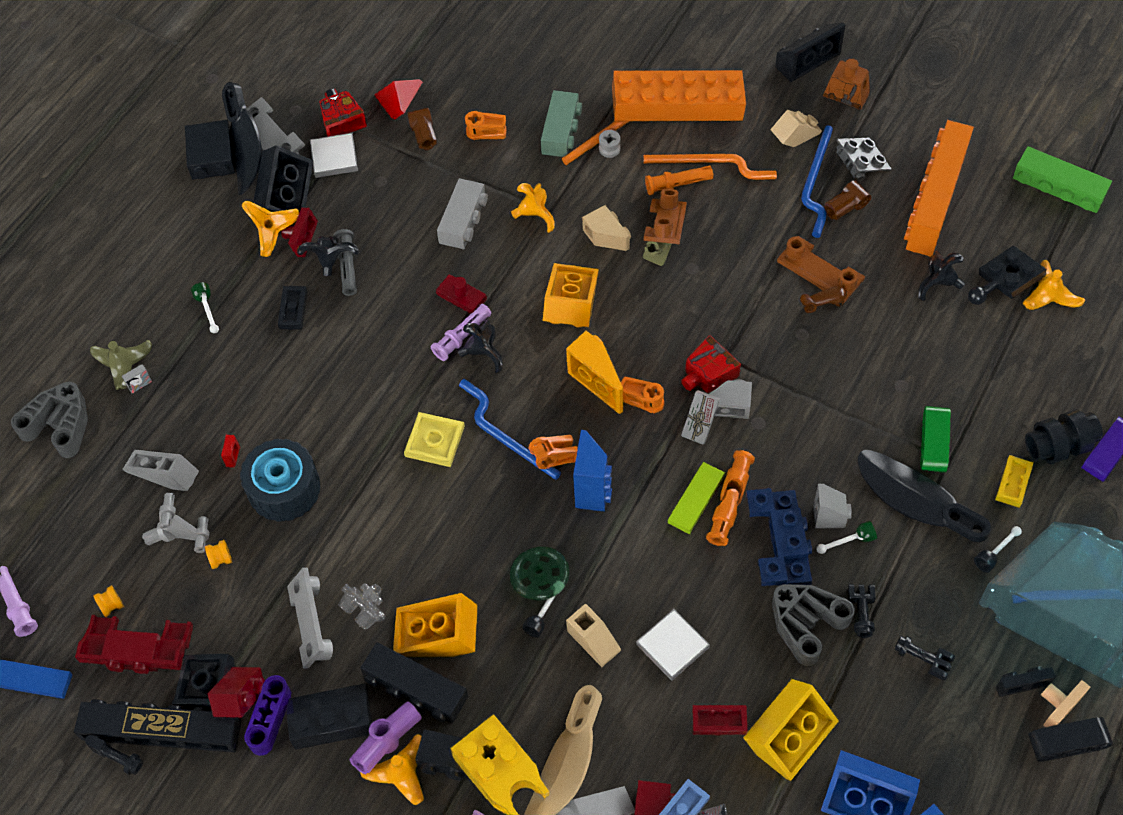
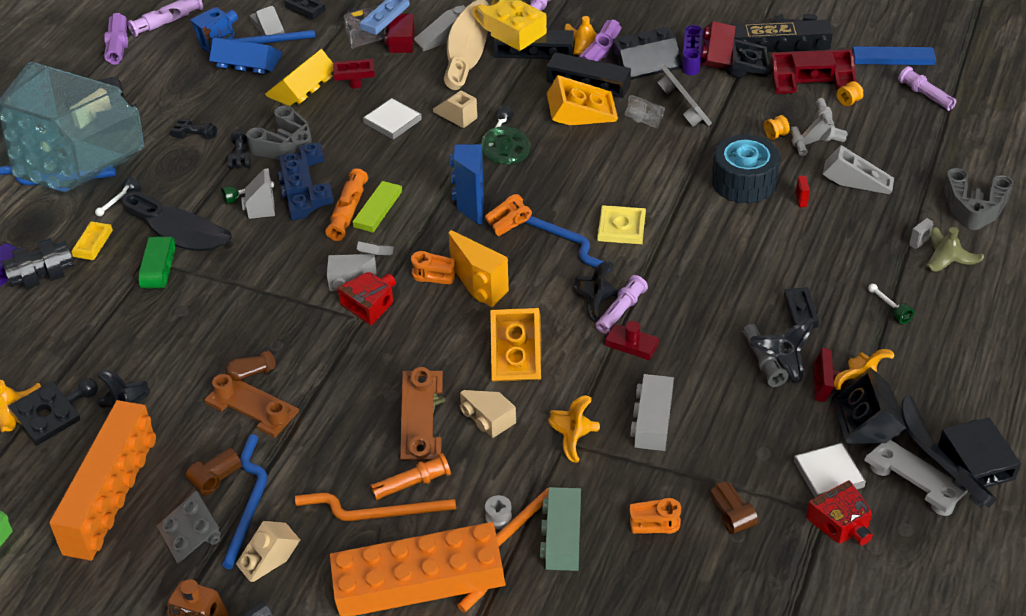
camera: 170 degrees right, 15 degrees down
red slope [374,79,423,120] -> none

